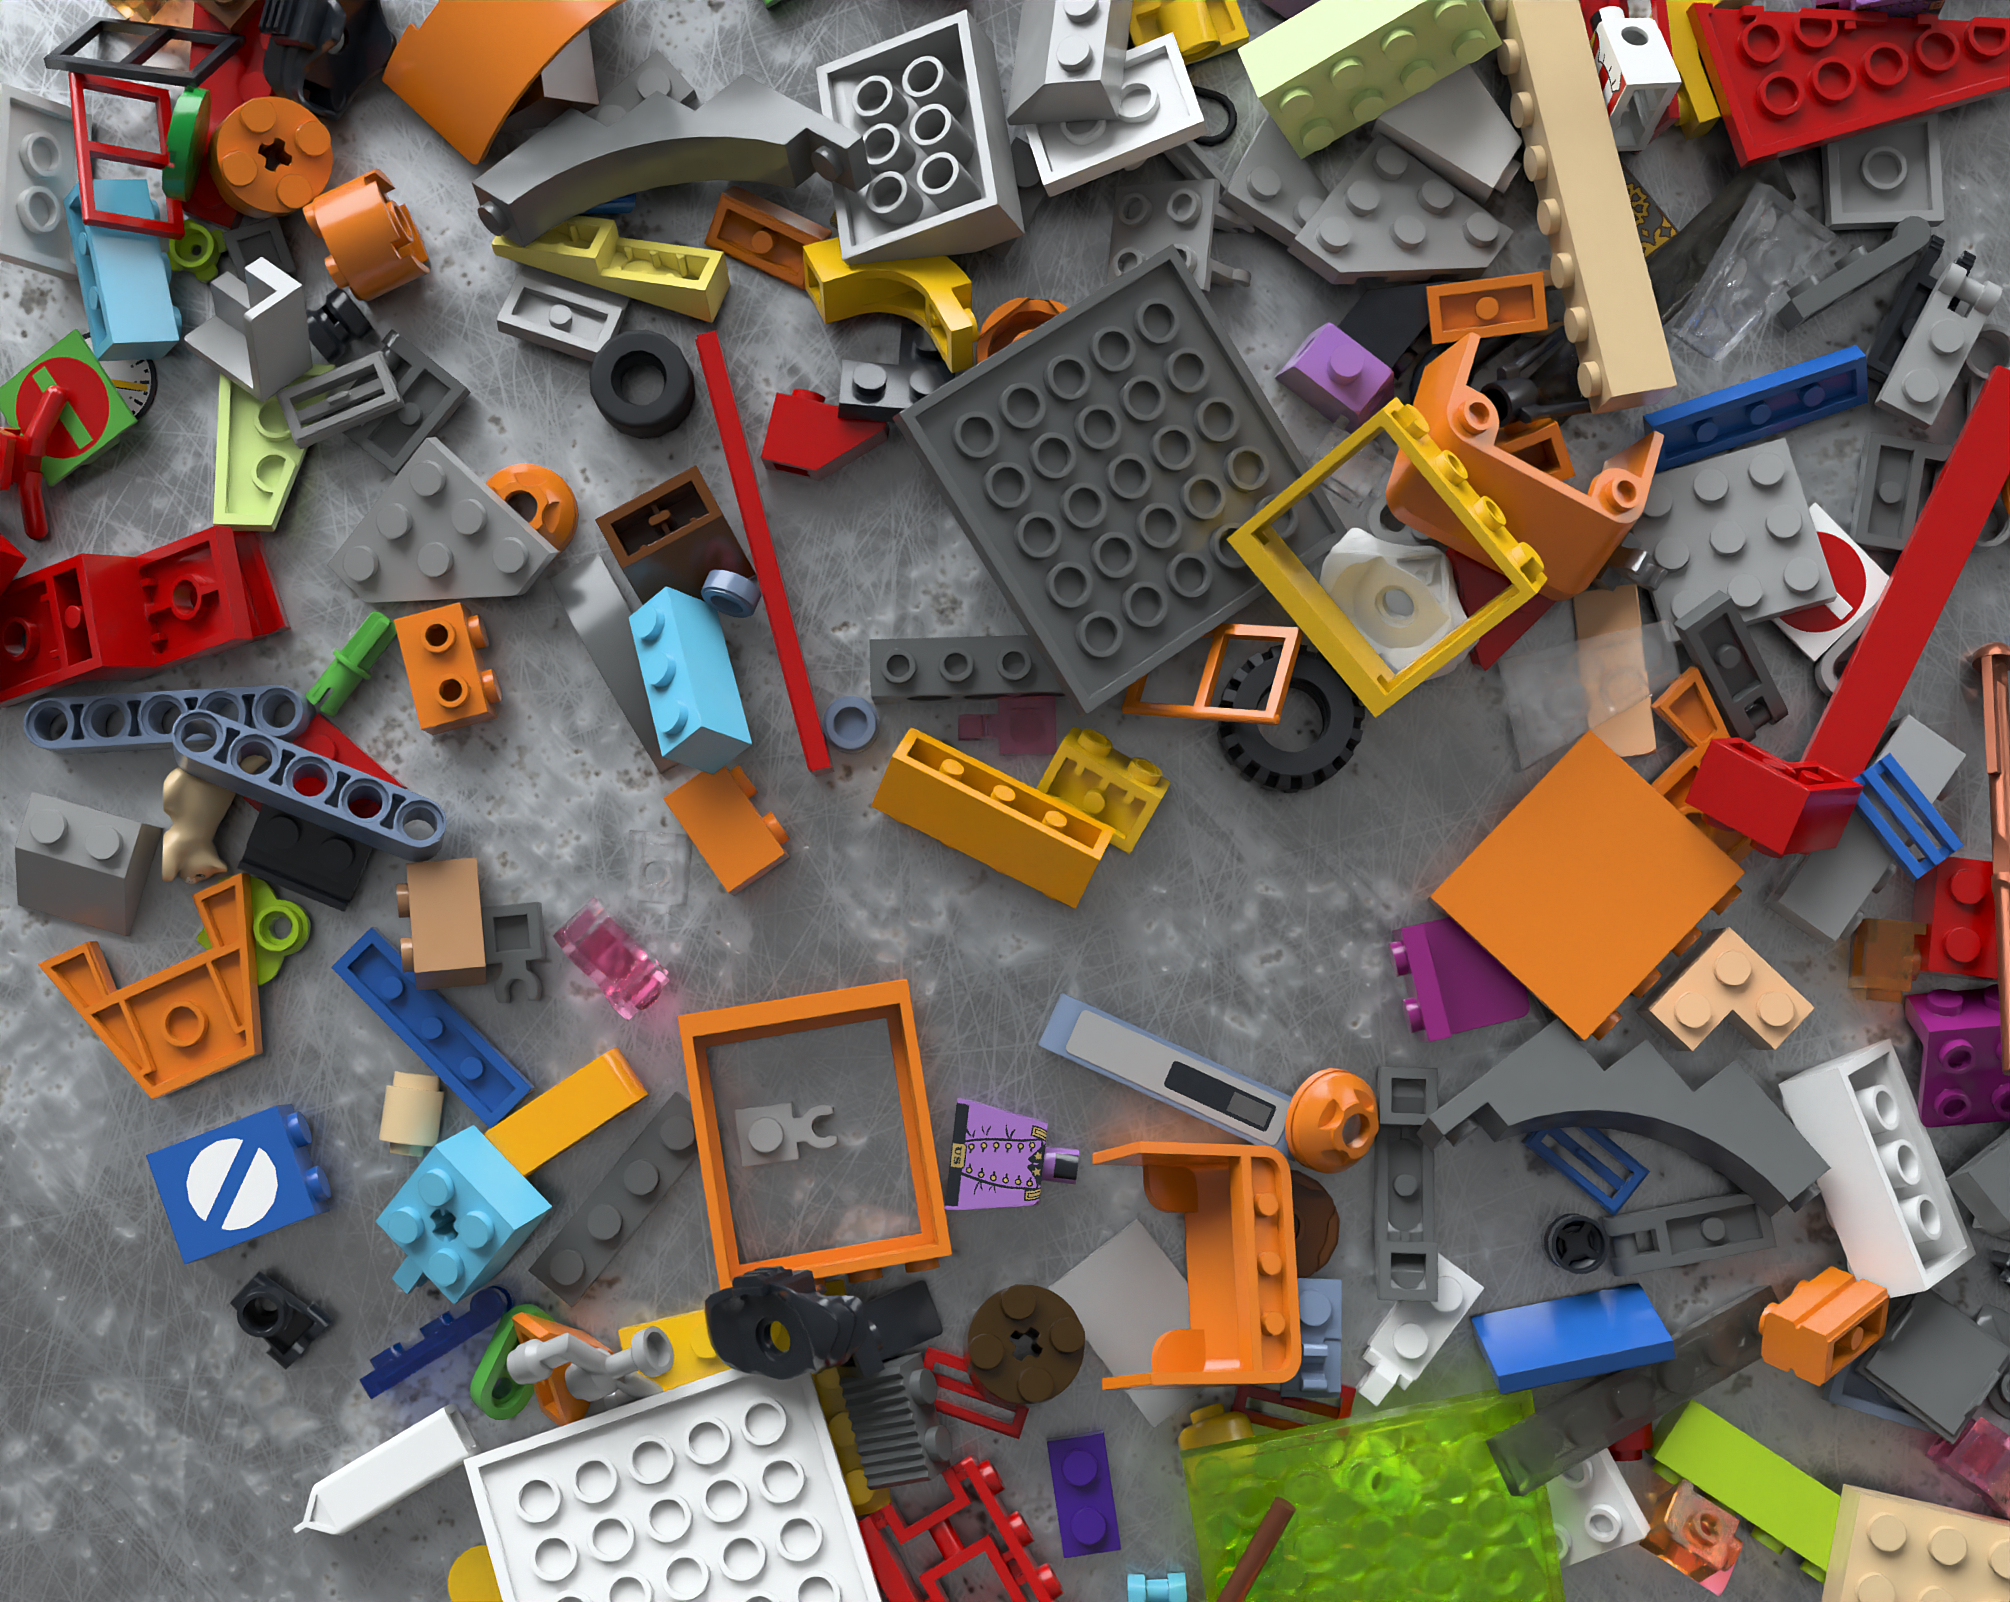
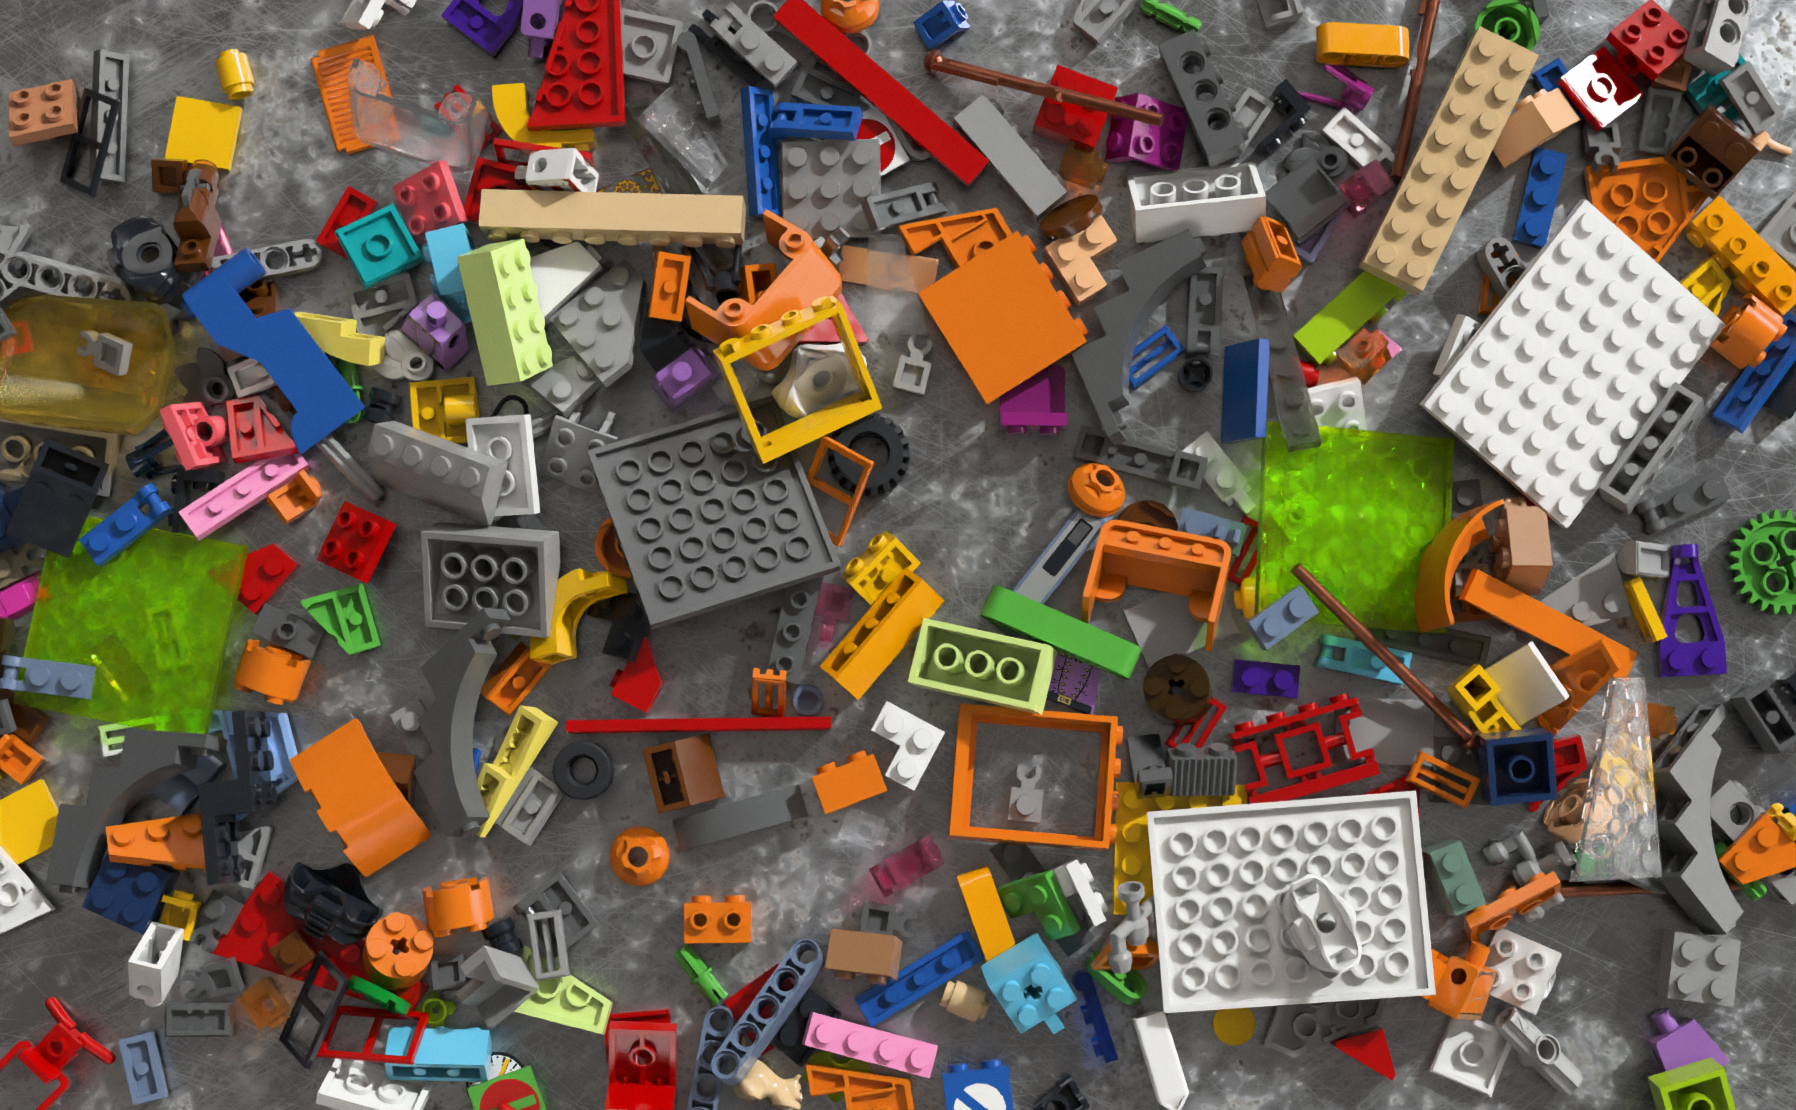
camera: 85 degrees left, 0 degrees up
light grey plate [327,437,559,603] -> none
medium azure brick [628,586,752,774] -> none
sand blue tile [701,570,761,618] -> none
black piece [704,1266,868,1380] -> none
red brick [1684,737,1864,859] -> none
blue tile [1853,753,1964,882] -> none
none -> orange tile [751,668,787,717]
none -> blue plate [768,102,863,141]
none -> bright pink plate [802,1012,938,1078]
none -> white brick [871,701,945,791]
none -> light grey plate [892,335,932,396]
none -> yellowish green brick [908,618,1058,715]
none -> bright green beam [980,585,1142,680]
none -> bright green plate [996,869,1081,941]
none -> reddish brown tile [1040,194,1103,240]
none -> white plate [1052,858,1108,926]
none -> sand blue plate [1245,585,1319,650]

